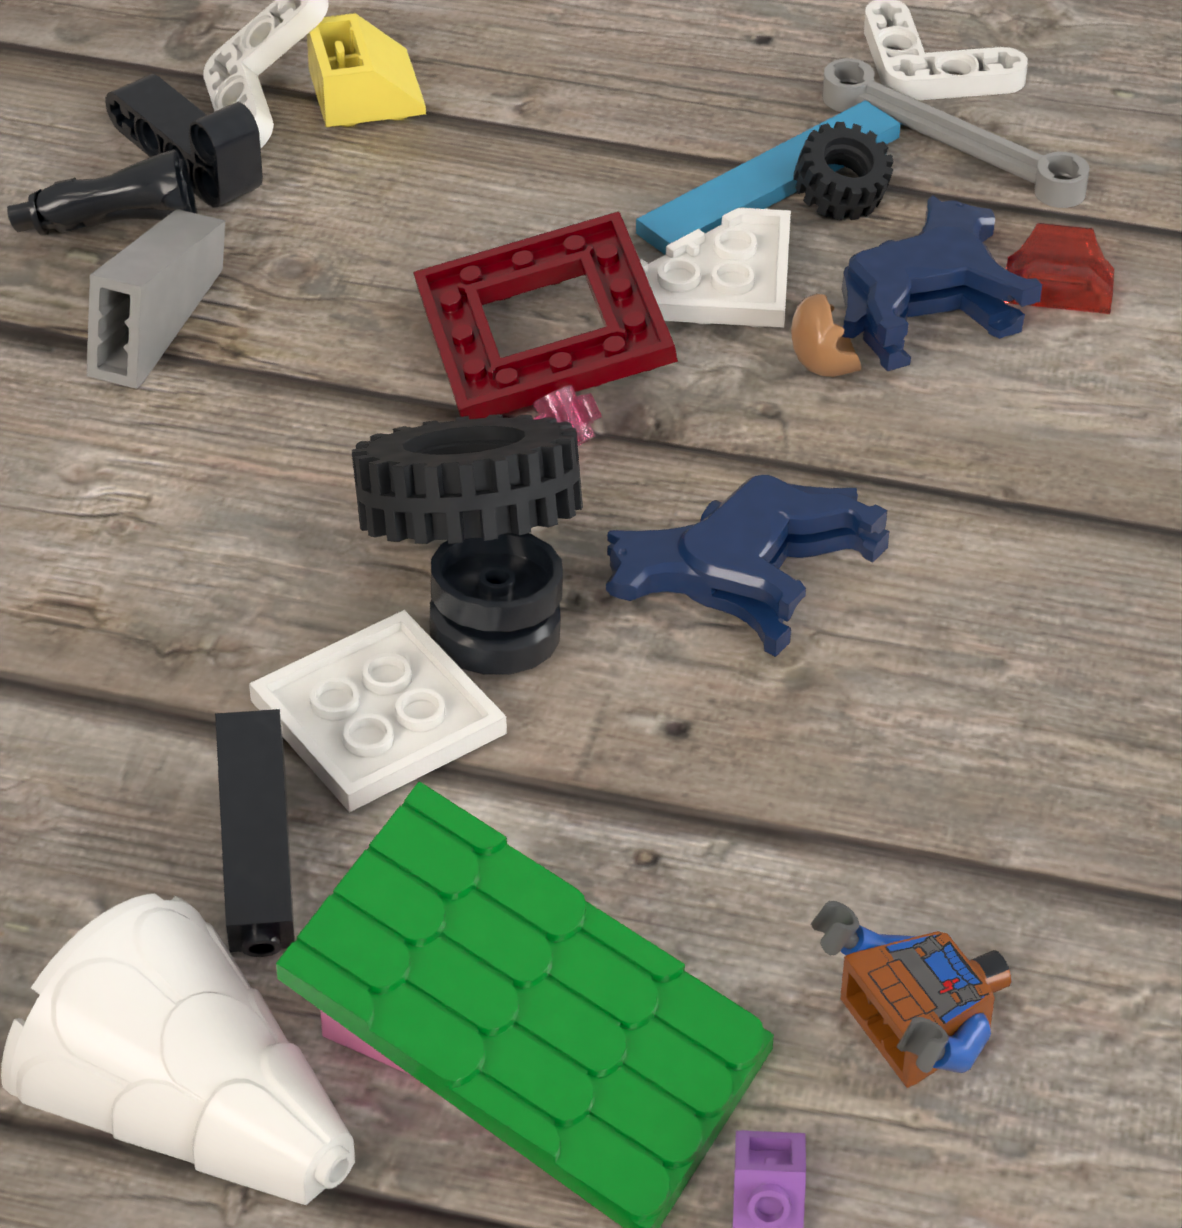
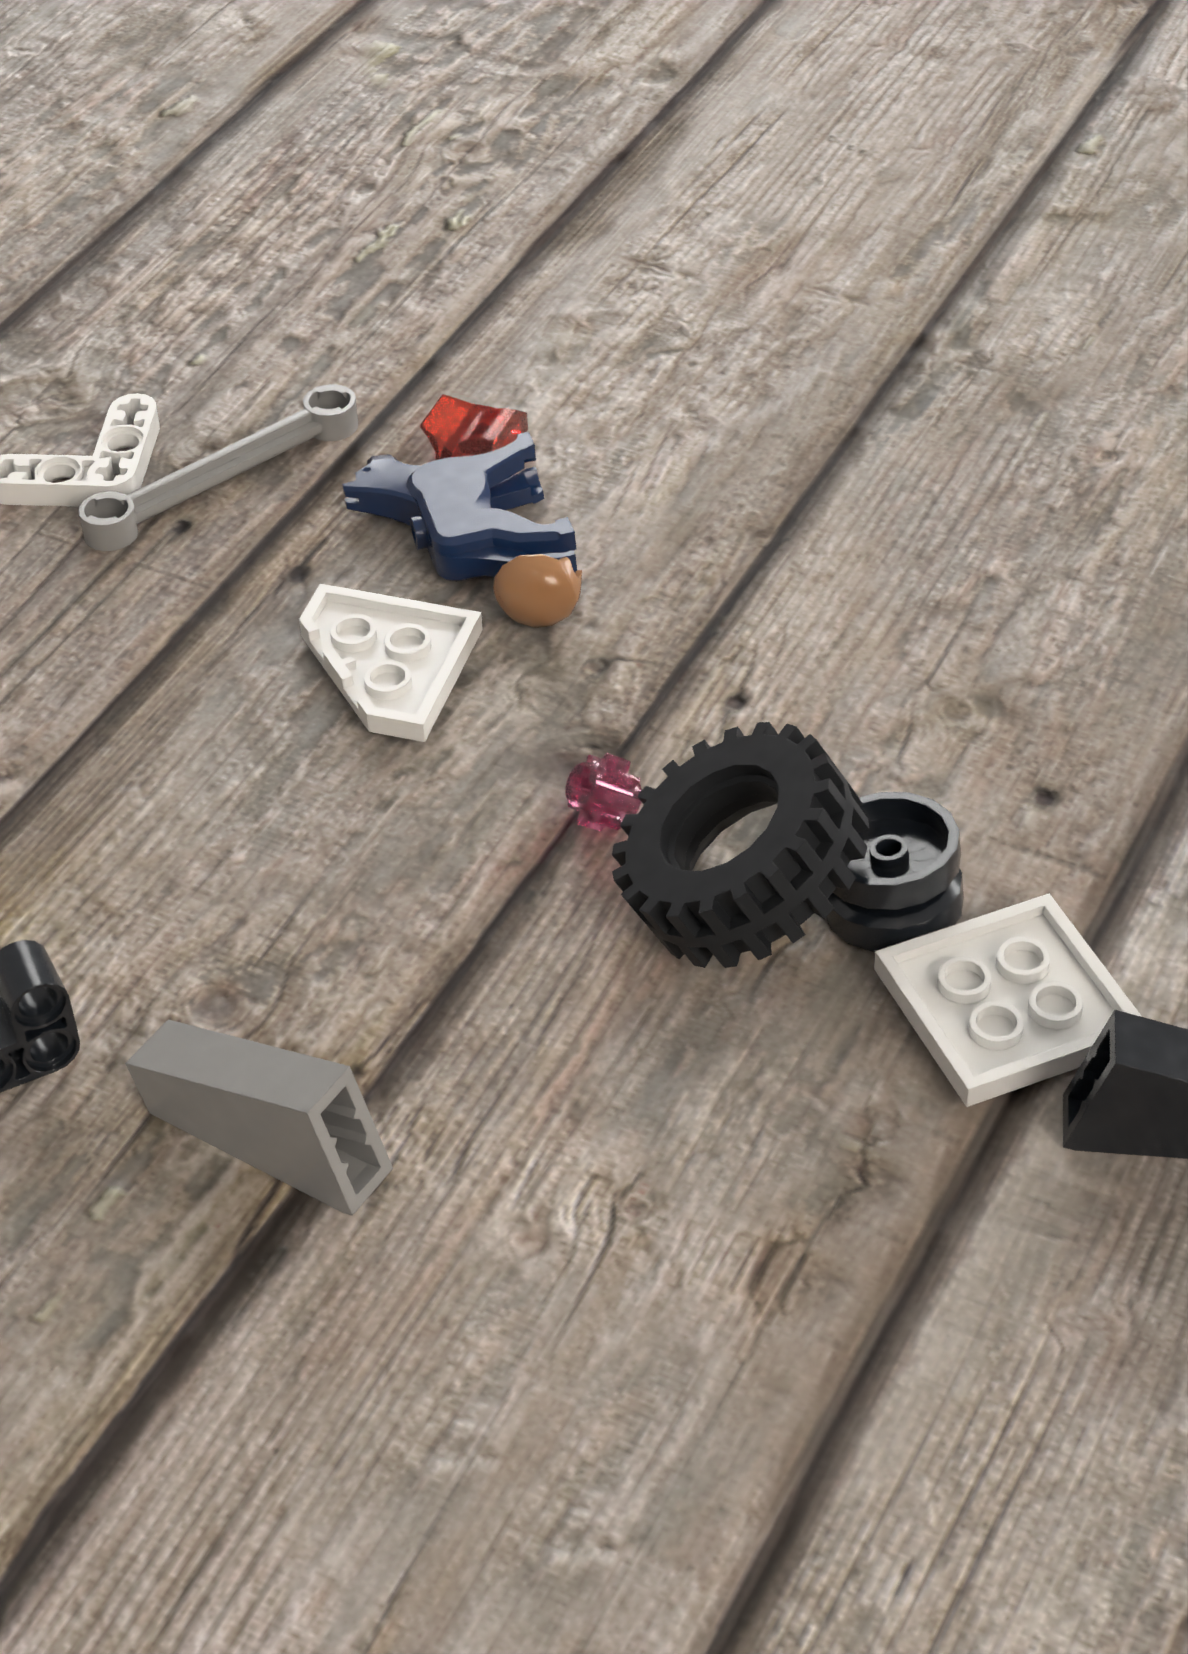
camera: 75 degrees left, 0 degrees up
black piece [7,149,197,236] -> none
dark red plate [413,211,678,419] -> none
dark blue animal [606,474,890,657] -> none
dark azure tile [636,100,901,255] -> none
black tyre [793,122,894,220] -> none

